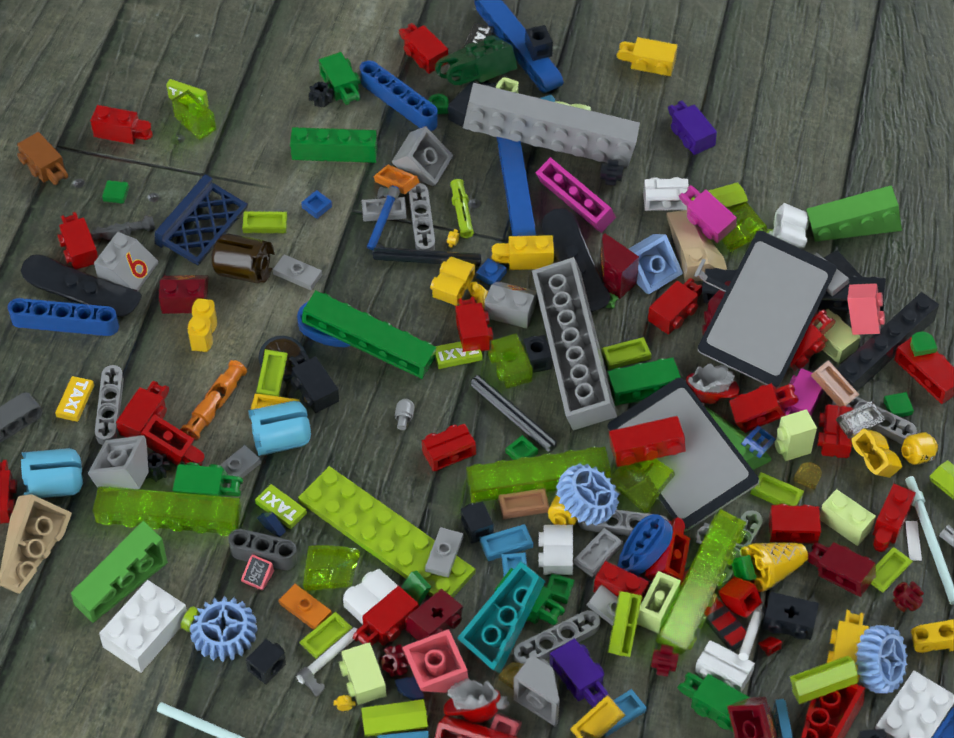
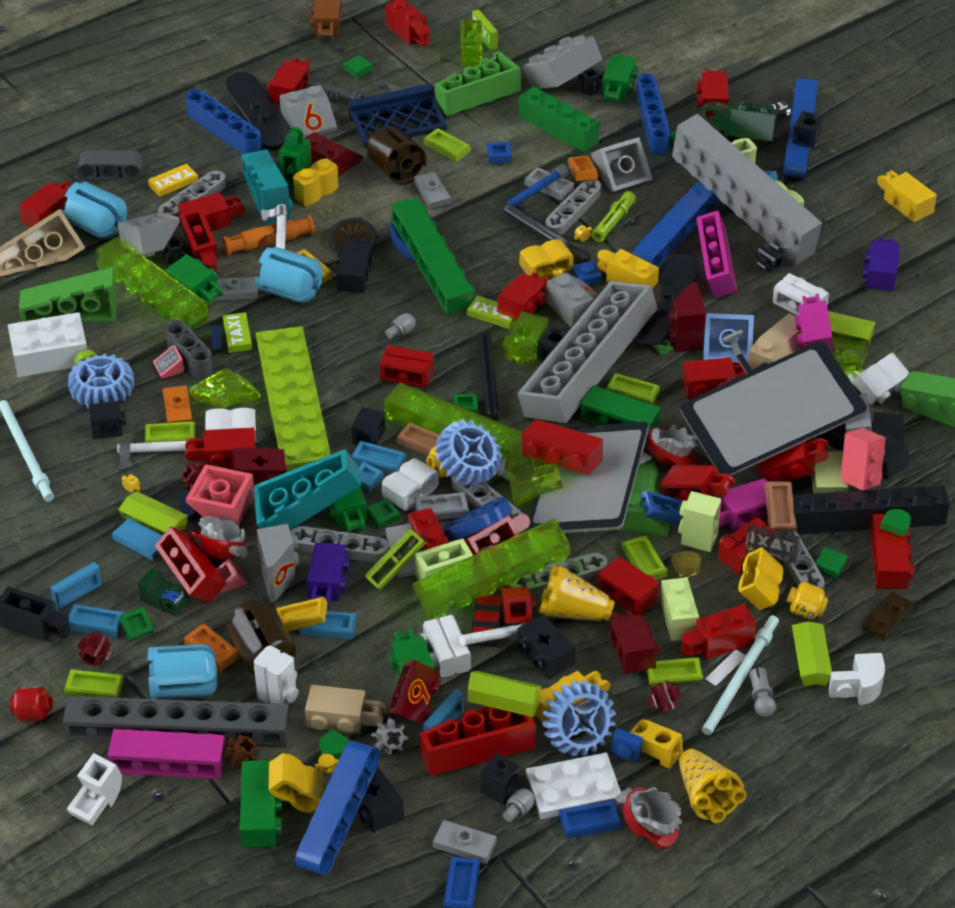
camera: 40 degrees right, 10 degrees down
lime tile [256,349,288,397] -> none
yellowish green brick [339,642,386,705] -> none
green tile [401,571,432,605] -> none
light grey plate [425,527,463,578] -> none
dark red gear [651,644,679,677] -> none
green tile [730,555,757,581] -> none
red piece [758,636,782,656] -> none
none -> teal wedge [241,150,293,226]
none -> piece [261,204,288,249]
none -> green brick [279,127,312,189]
none -> bright green wedge [435,51,521,116]
none -> light grey brick [522,35,603,89]
none -> blue plate [612,728,643,763]

